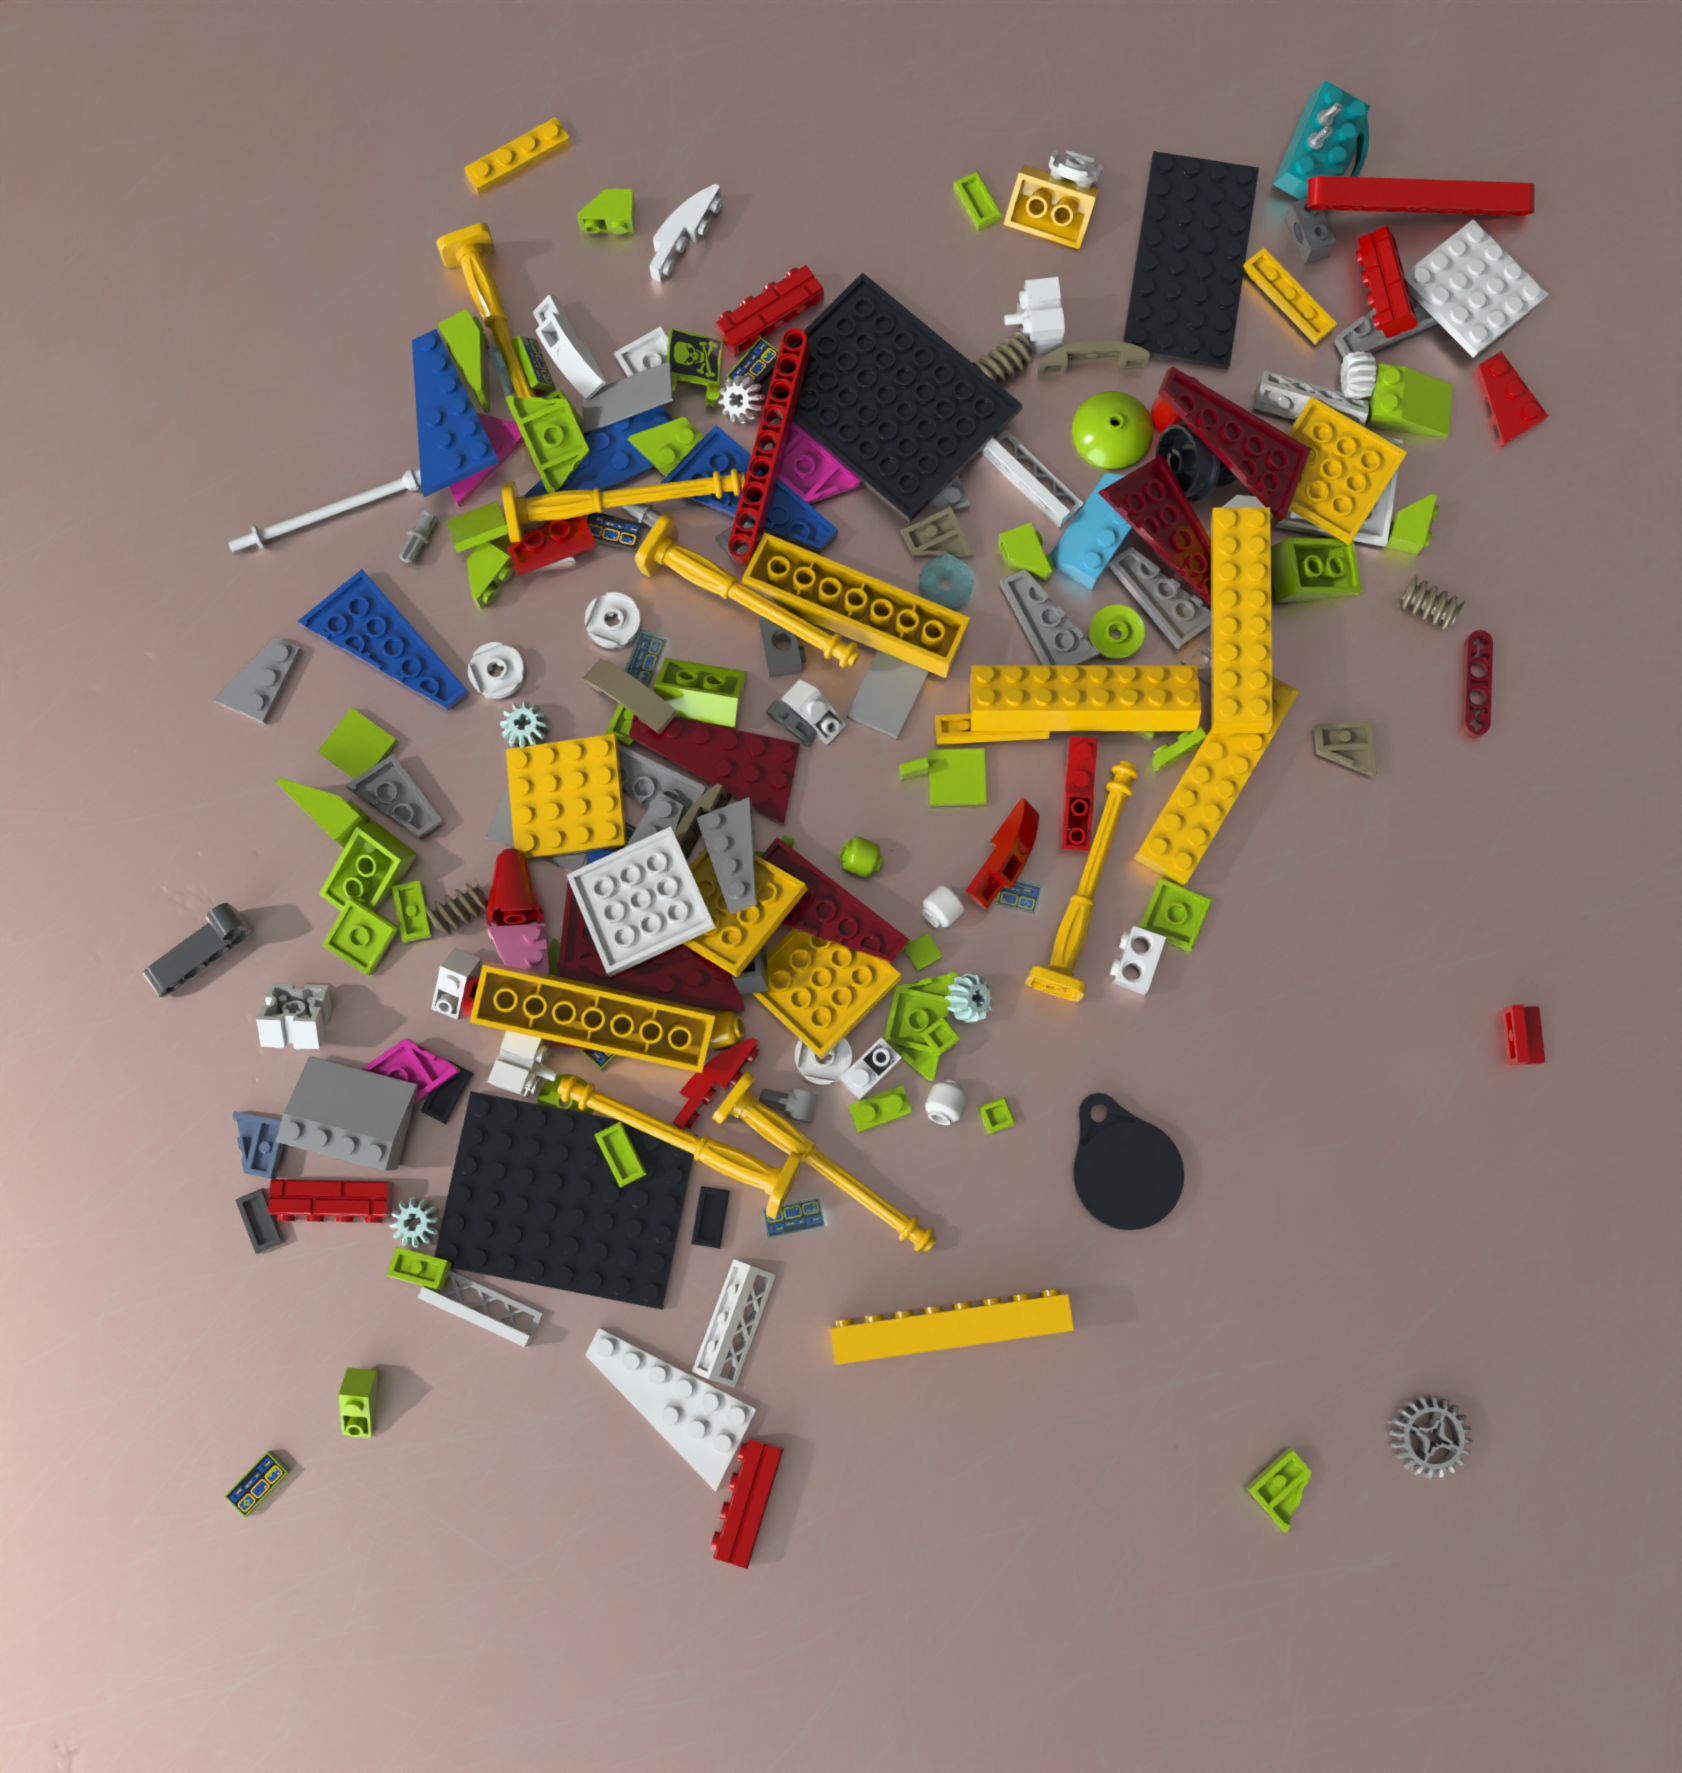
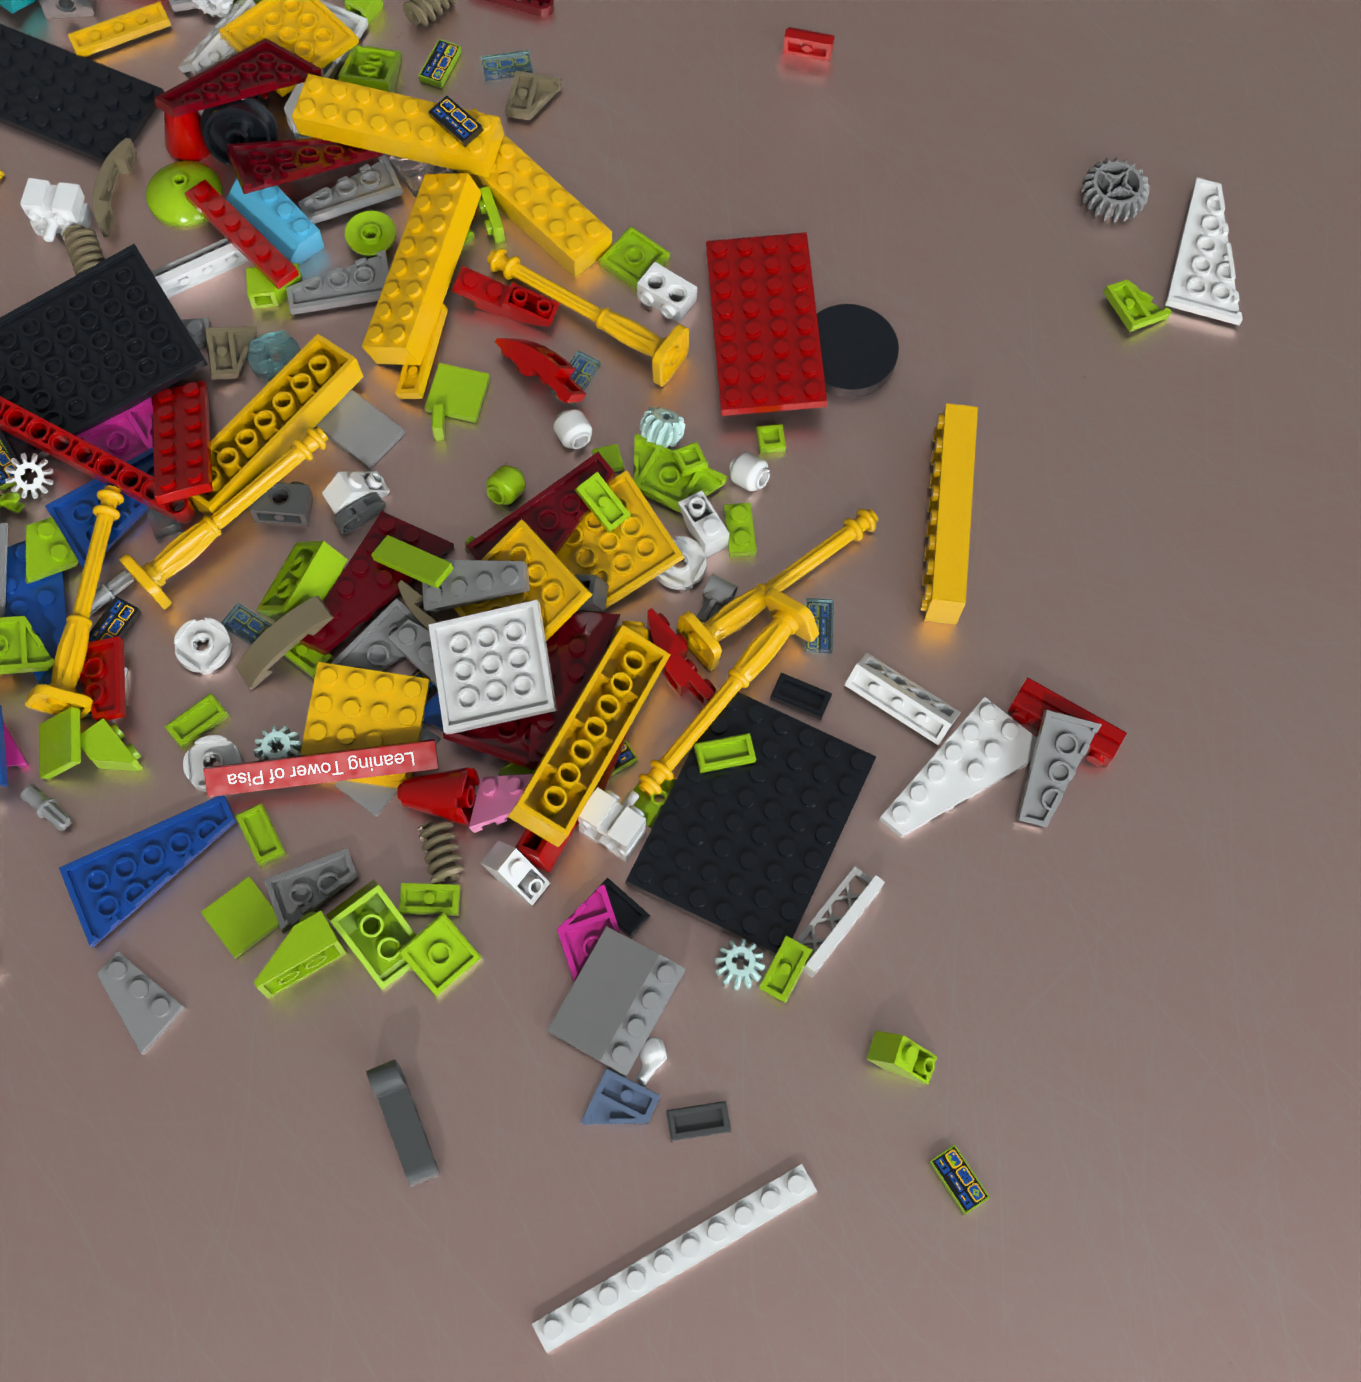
camera: 80 degrees left, 10 degrees down
white brick [257,983,332,1050] -> none
red brick [268,1179,393,1223] -> none
none -> red plate [153,380,213,505]
none -> lime tile [164,693,229,750]
none -> red plate [184,180,299,290]
none -> tile [203,739,439,797]
none -> lime tile [235,803,286,867]
none -> lime tile [371,535,454,589]
none -> tile [419,39,462,89]
none -> tile [428,96,483,147]
none -> clear light blue tile [481,50,533,81]
none -> white plate [532,1164,817,1353]
none -> lime plate [575,472,631,533]
none -> white animal [635,1037,667,1086]
none -> red plate [706,232,827,416]
none -> light grey wing [1016,710,1102,827]
none -> white wing [1165,178,1243,326]

